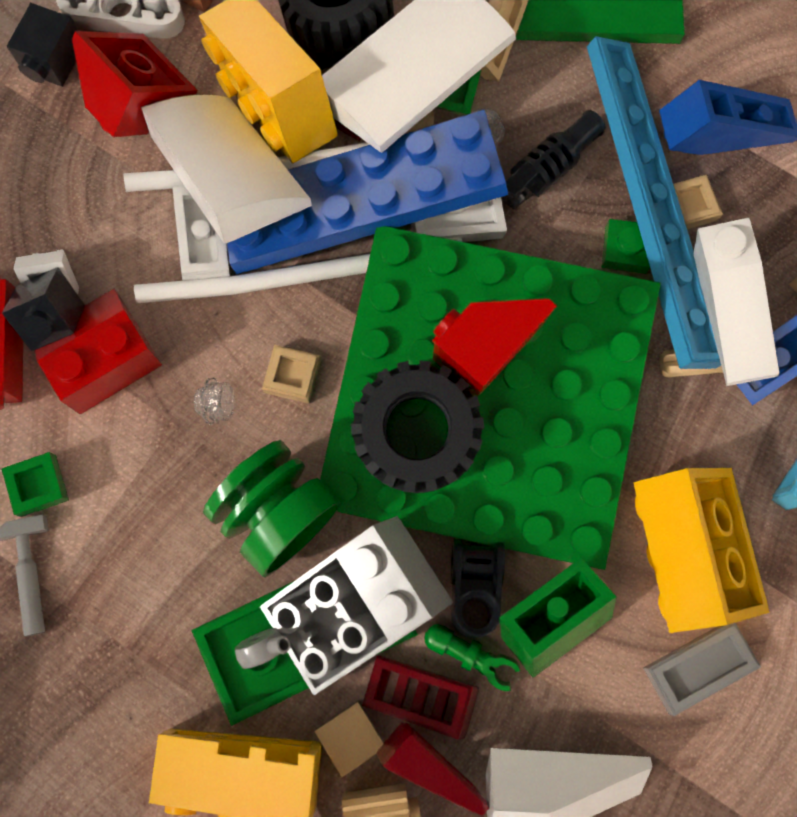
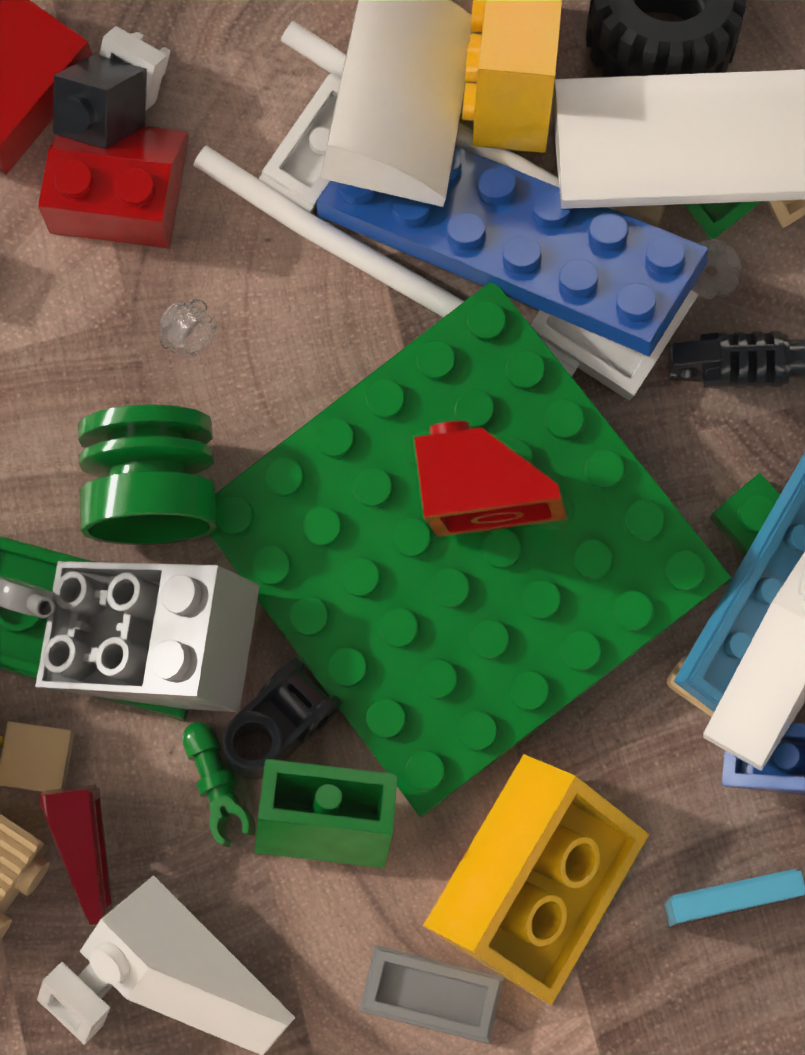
camera: 45 degrees right, 0 degrees up
tan tile [262,345,321,403] -> none
black tyre [351,360,484,493] -> none
dark red slope [362,655,479,740] -> none

